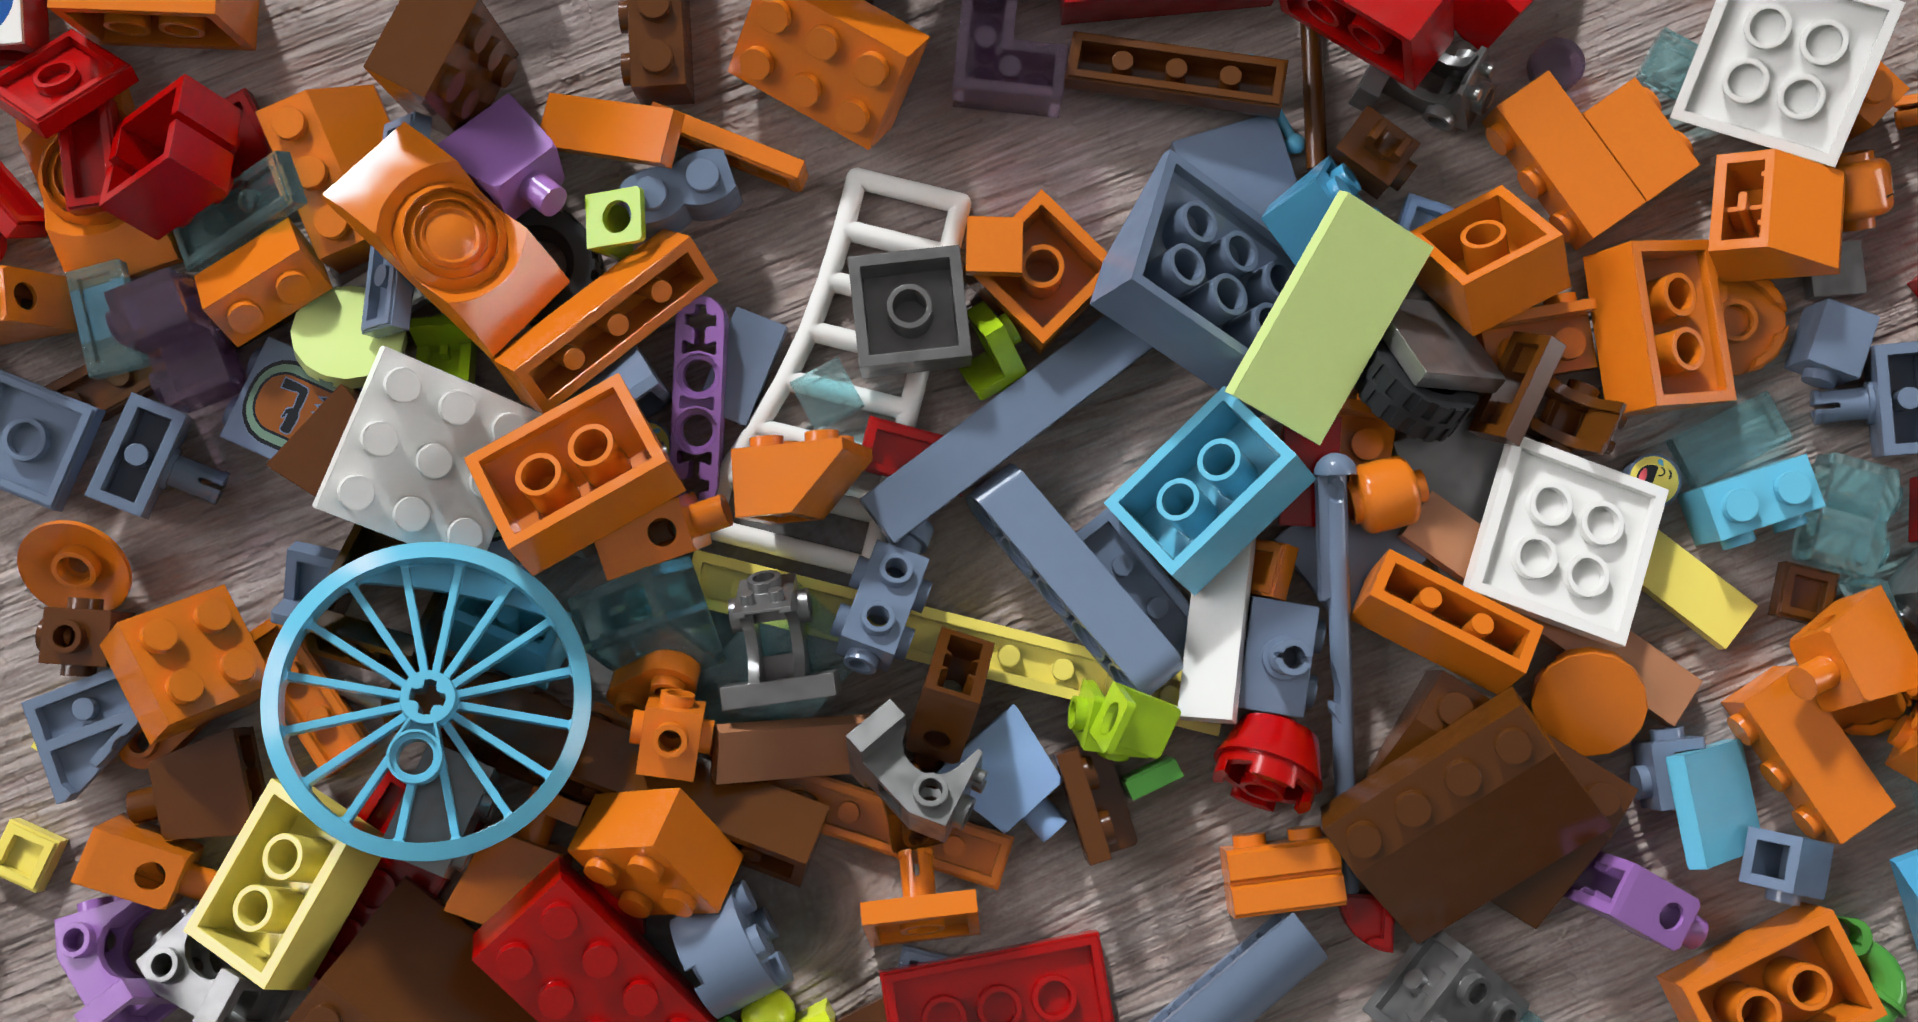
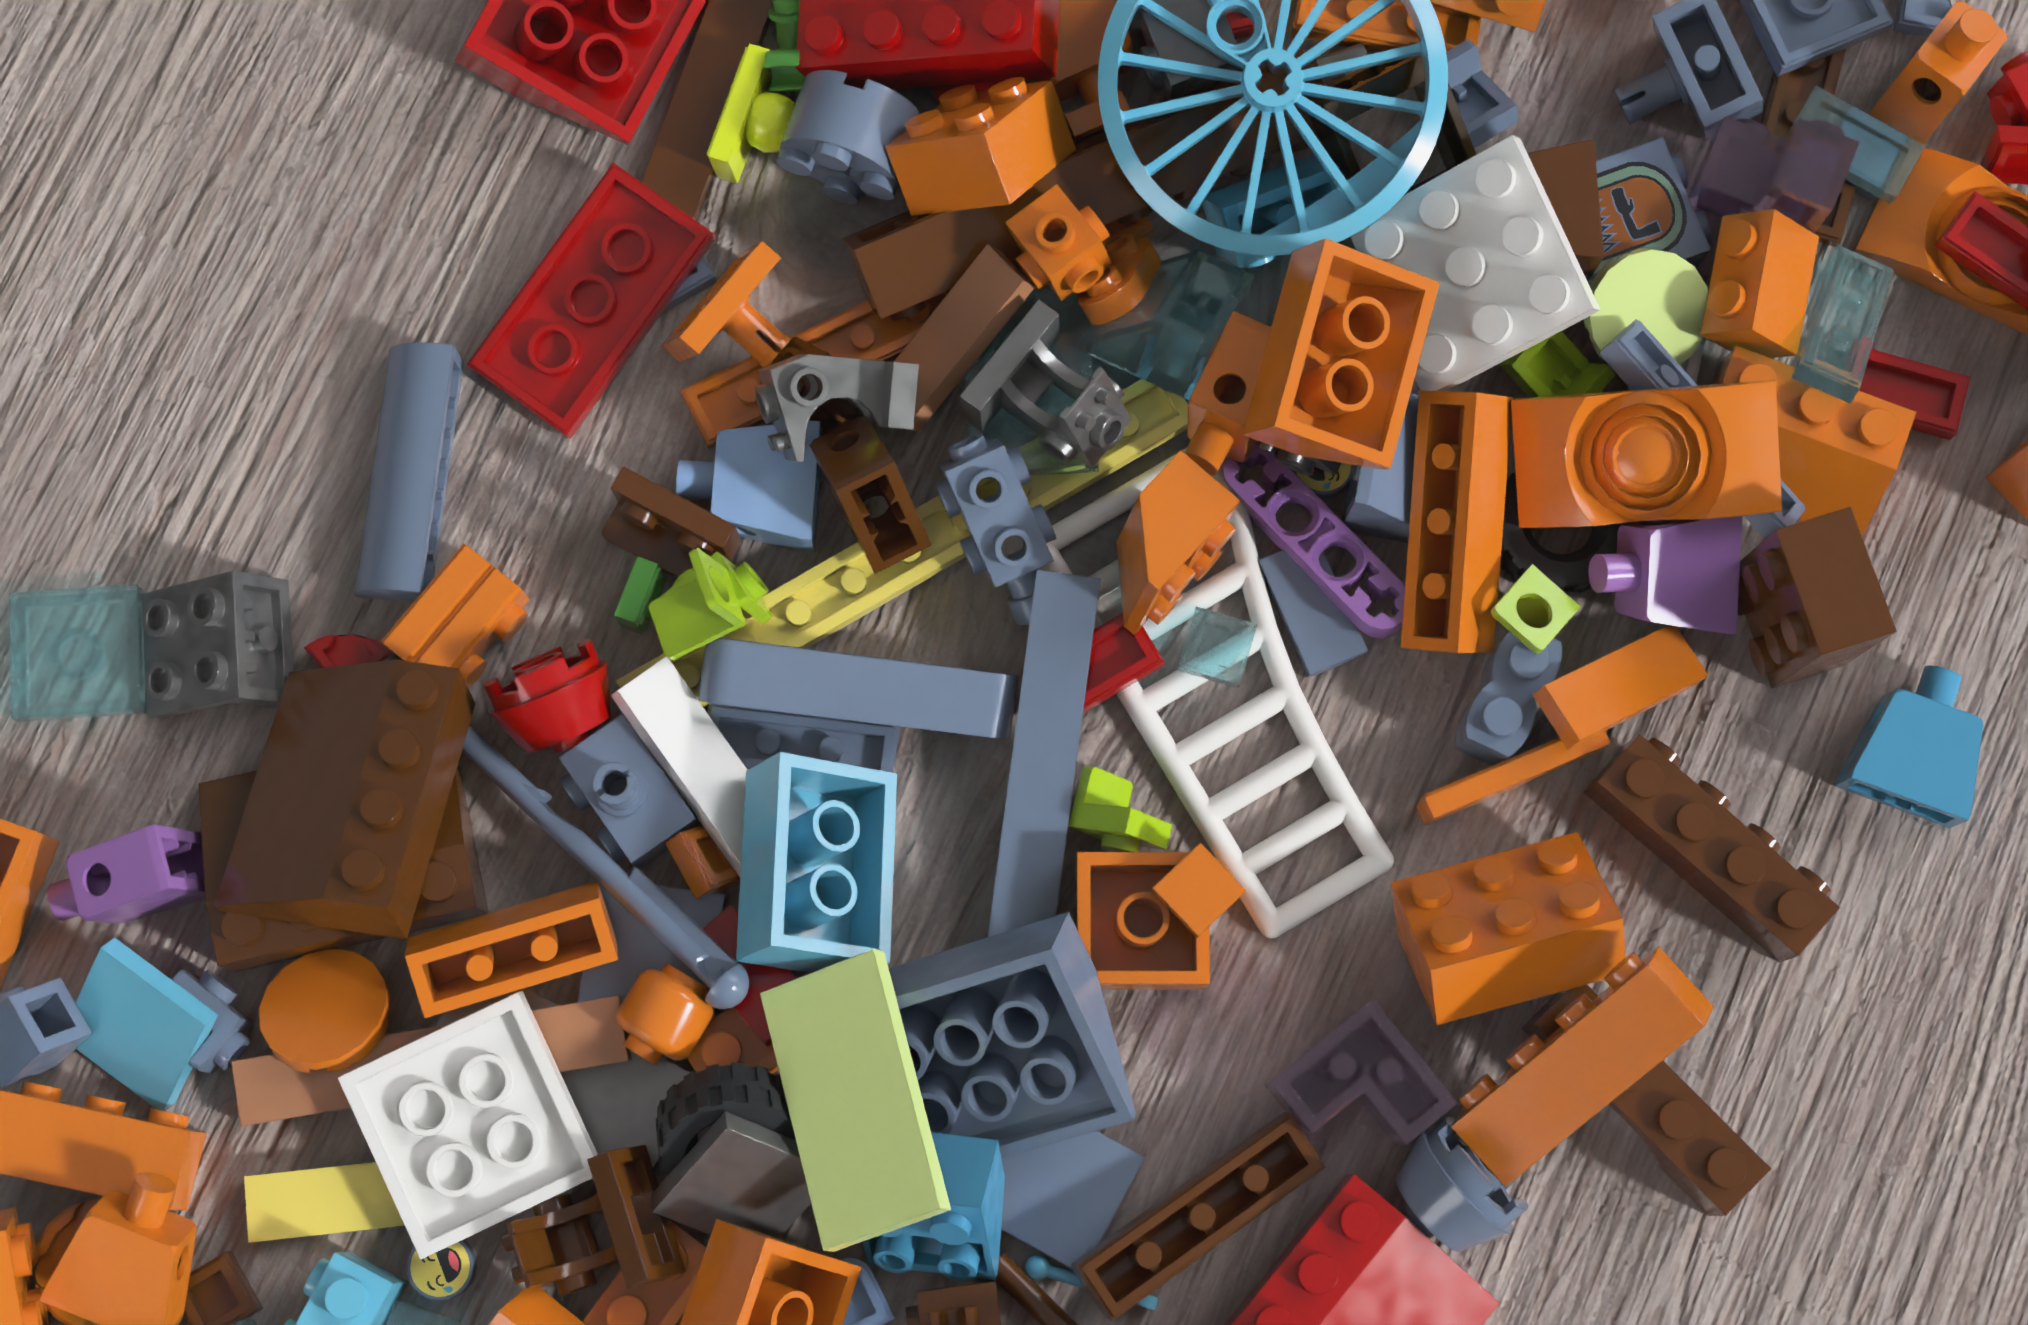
camera: 135 degrees right, 5 degrees down
red piece [99,74,242,241] -> none
flat silver brick [847,245,972,378] -> none

